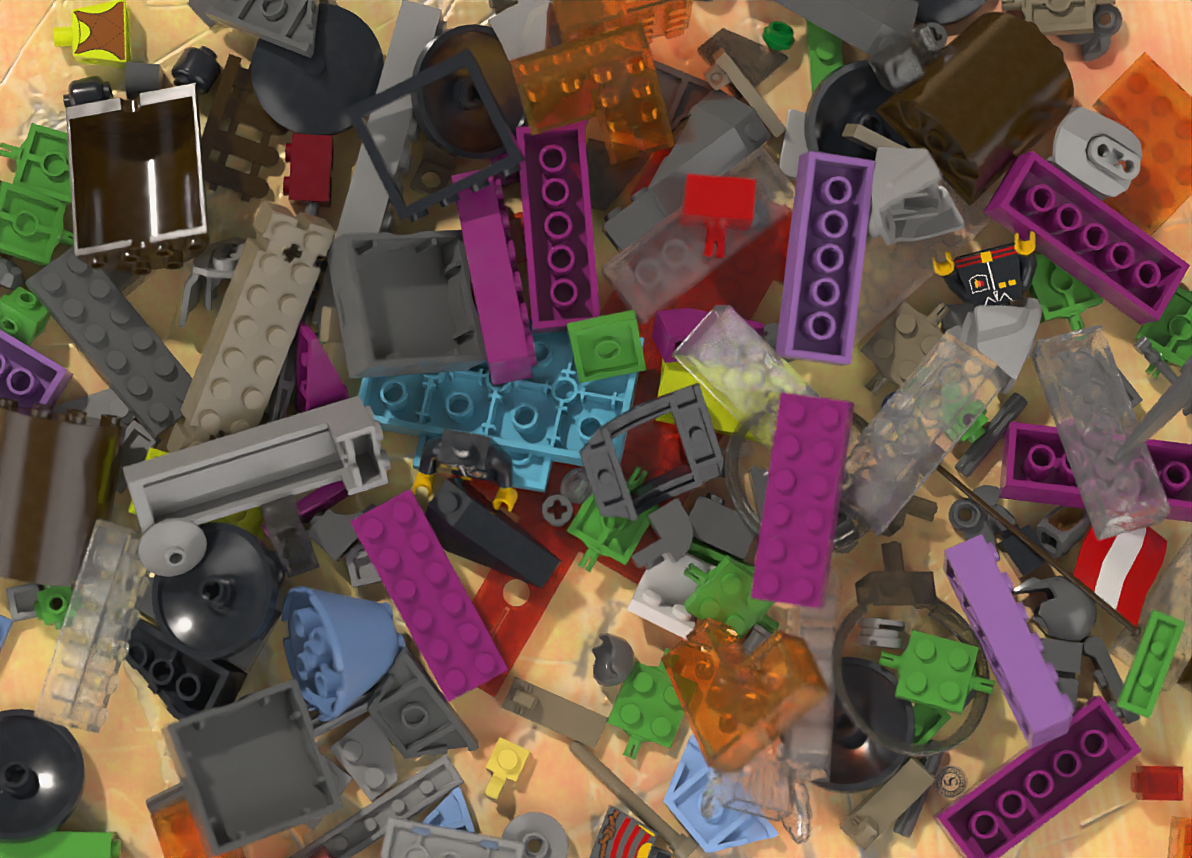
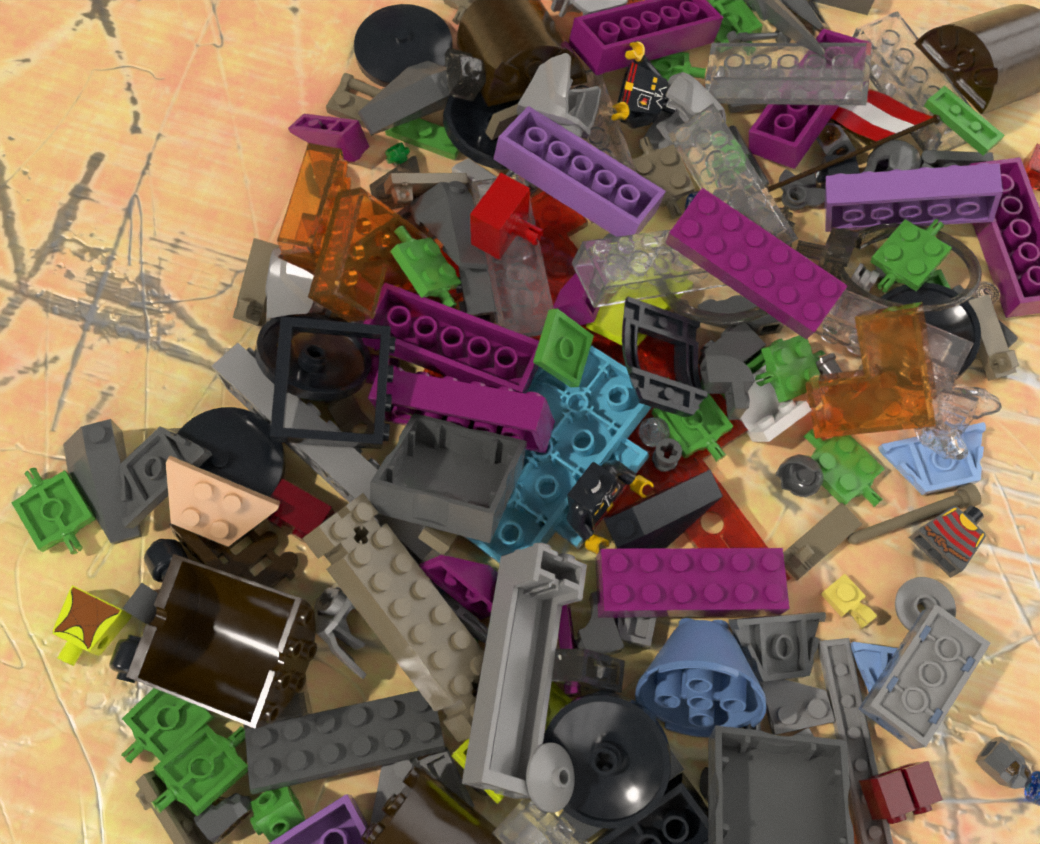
camera: 60 degrees left, 15 degrees down
none -> light nougat wing [166,456,280,547]
none -> bright green plate [390,225,461,308]

